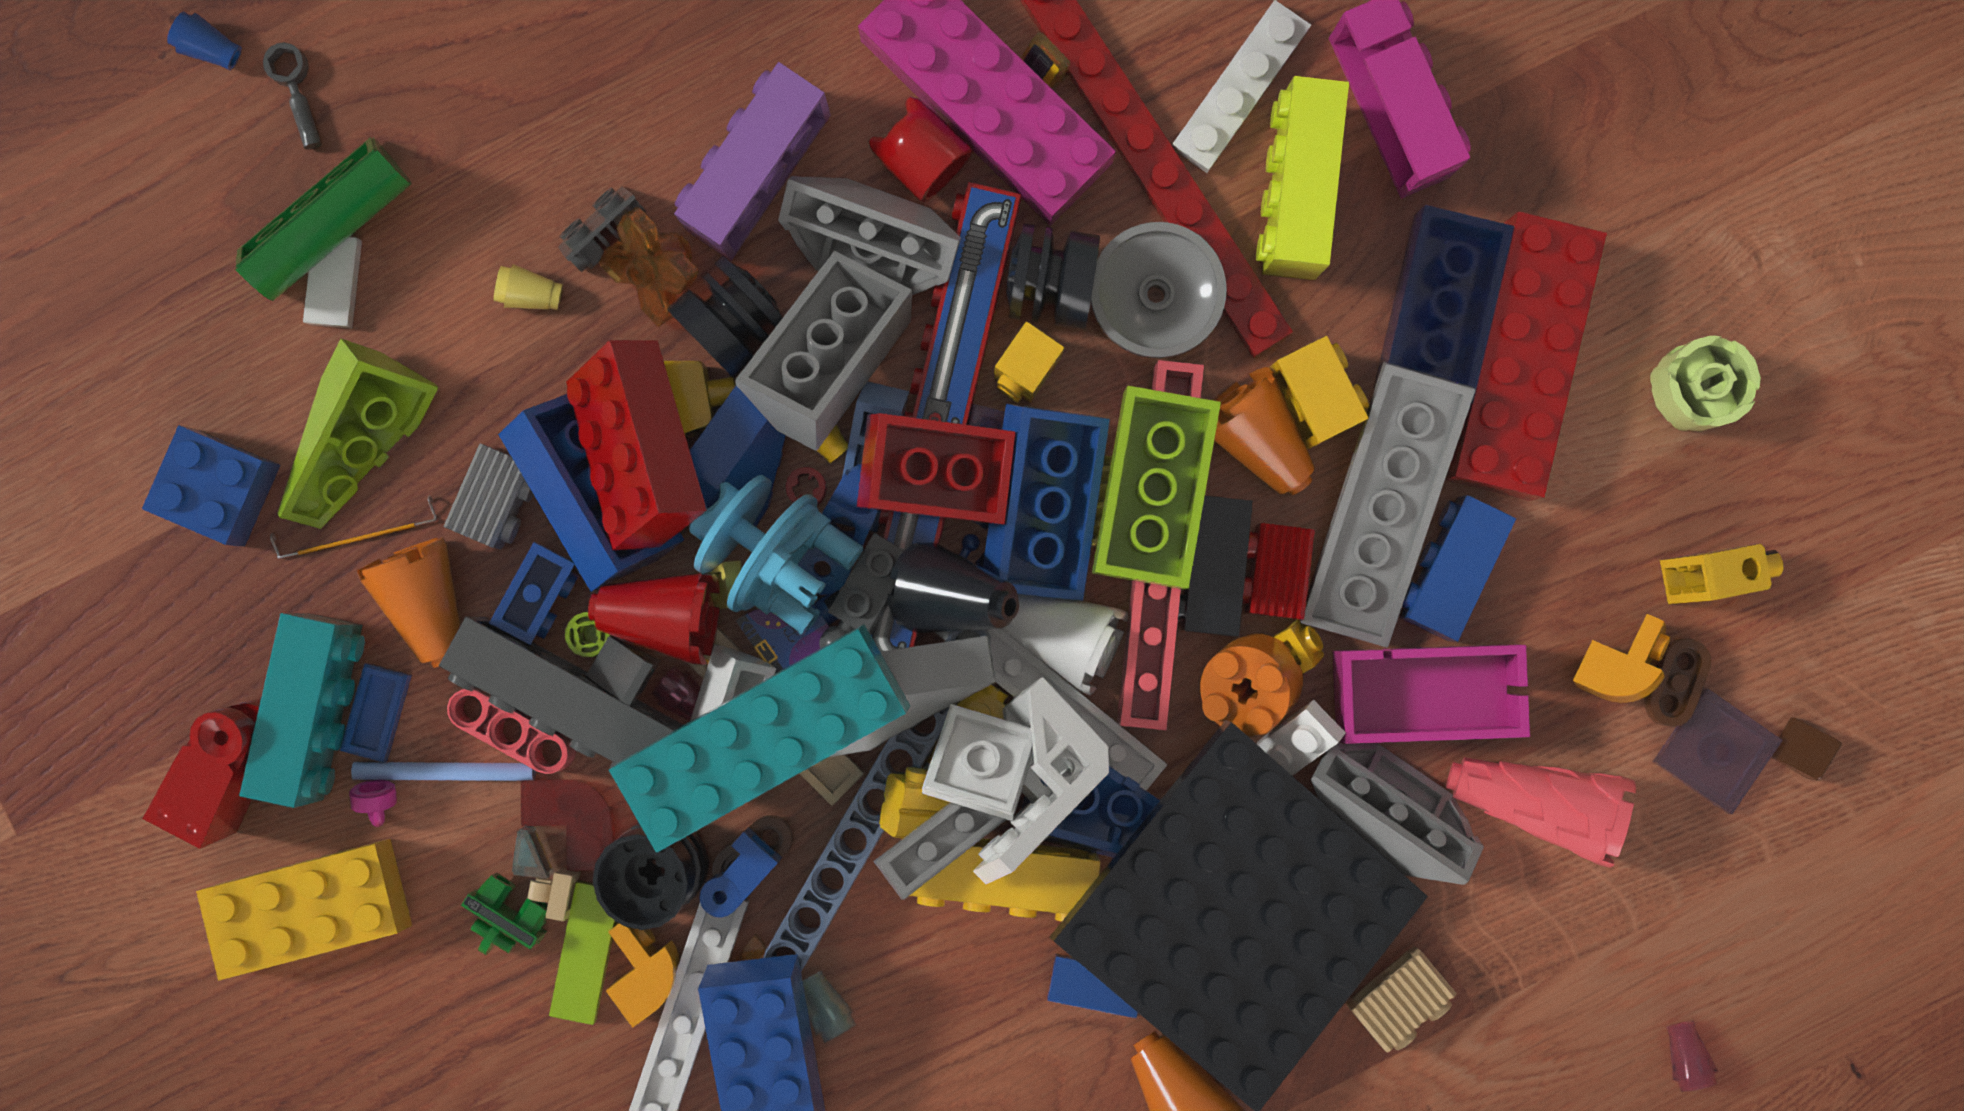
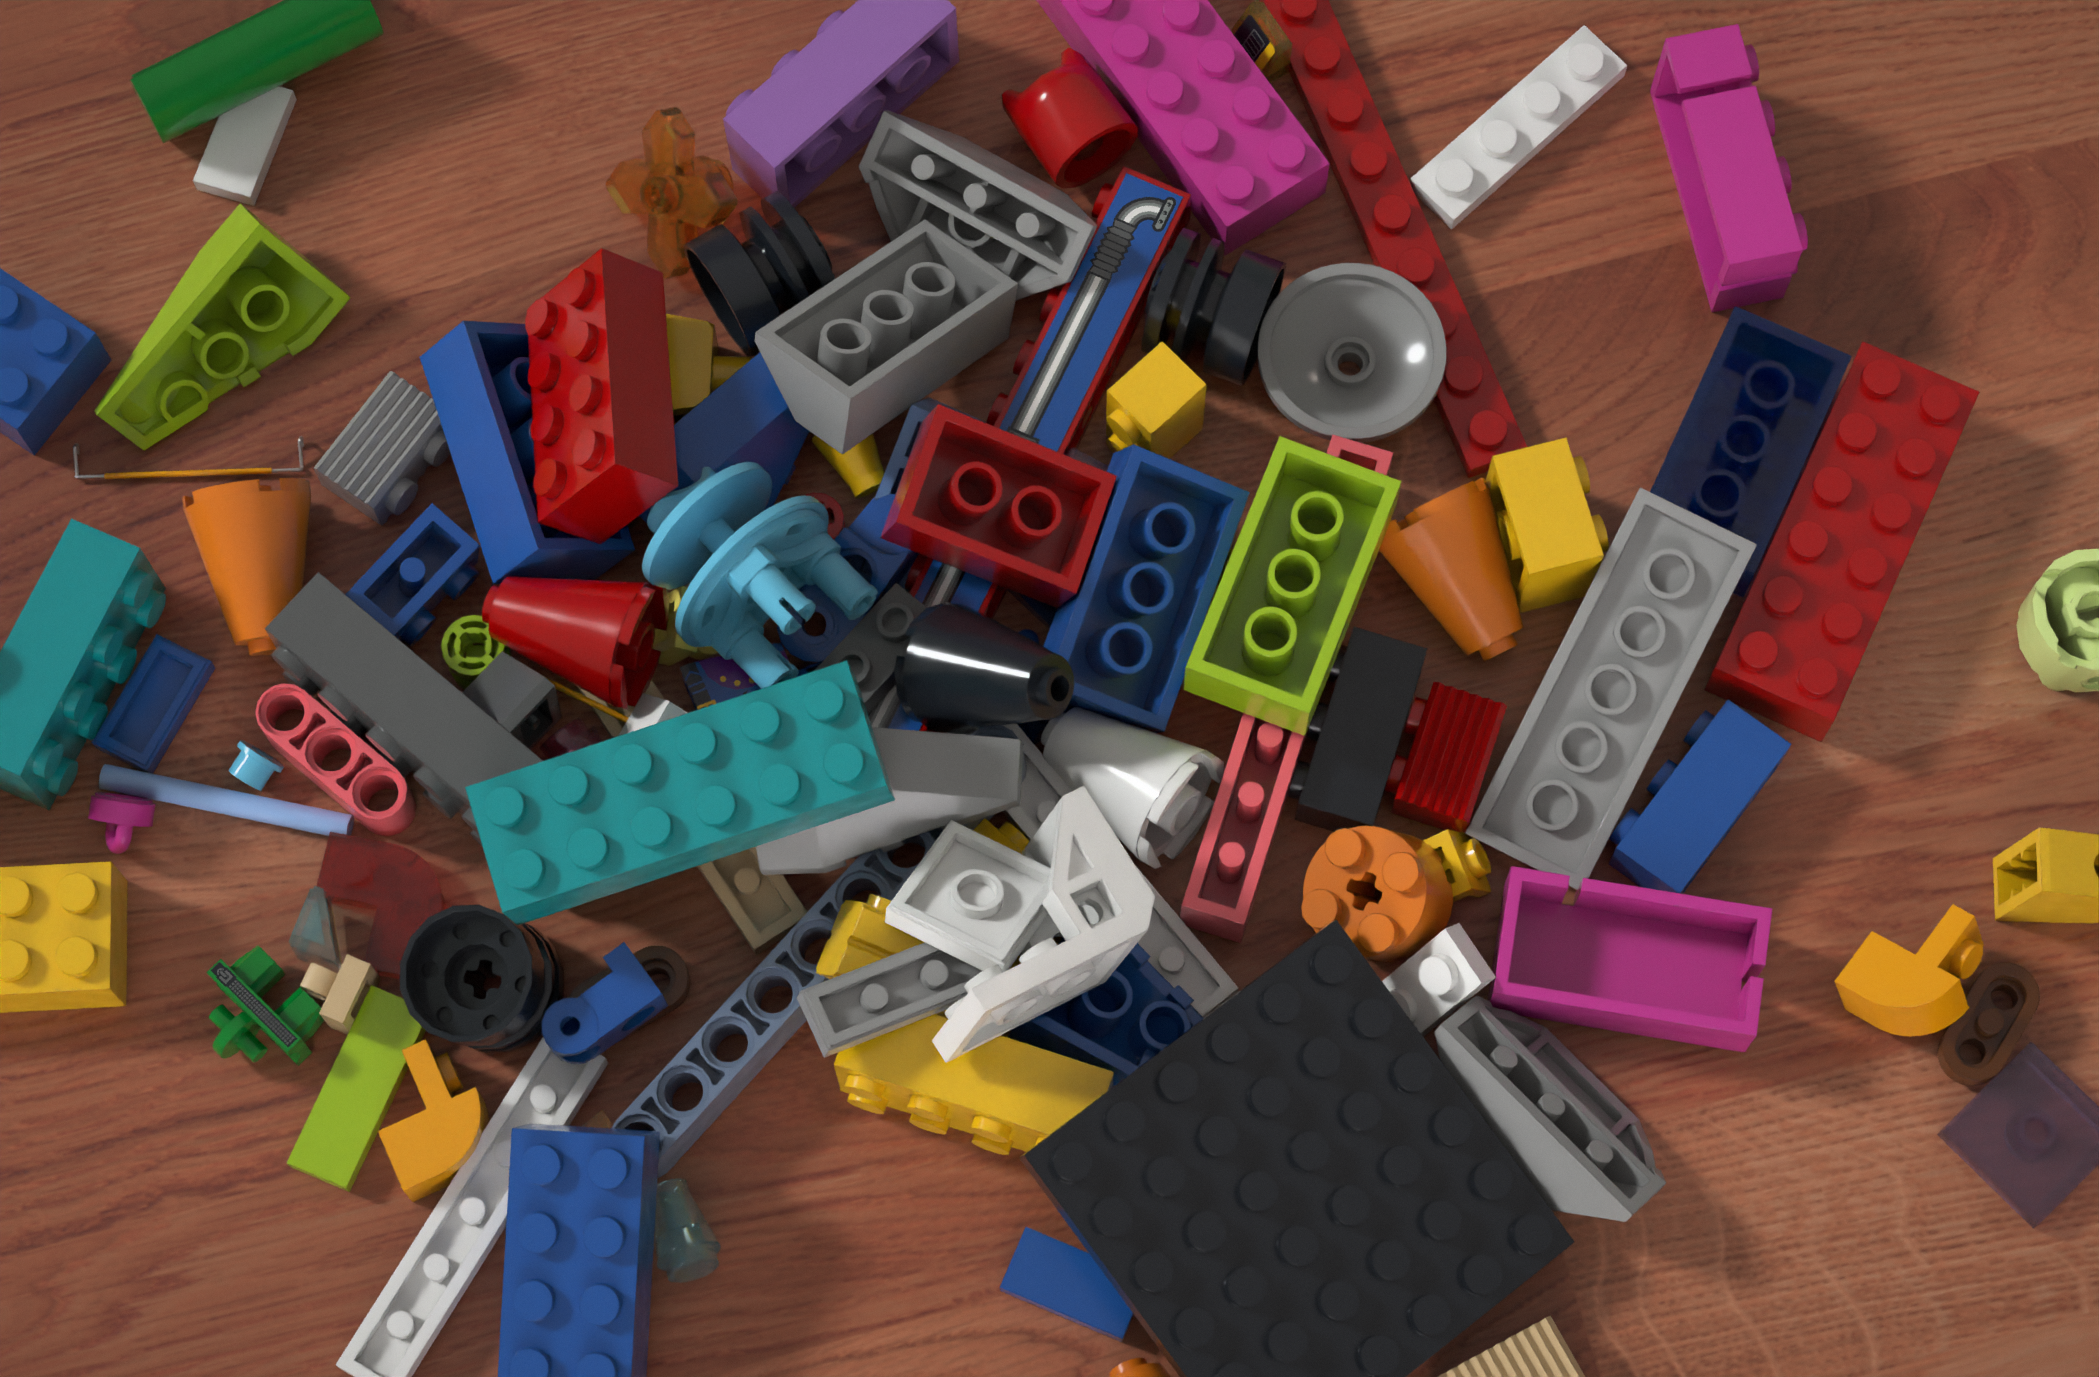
camera: 15 degrees right, 15 degrees down
light yellow cone [494,264,563,310] -> none
dark grey hinge [558,186,646,272] -> none
neon yellow brick [1256,76,1349,280] -> none
coral cone [1446,757,1636,868] -> none
none -> medium azure piece [228,740,284,791]

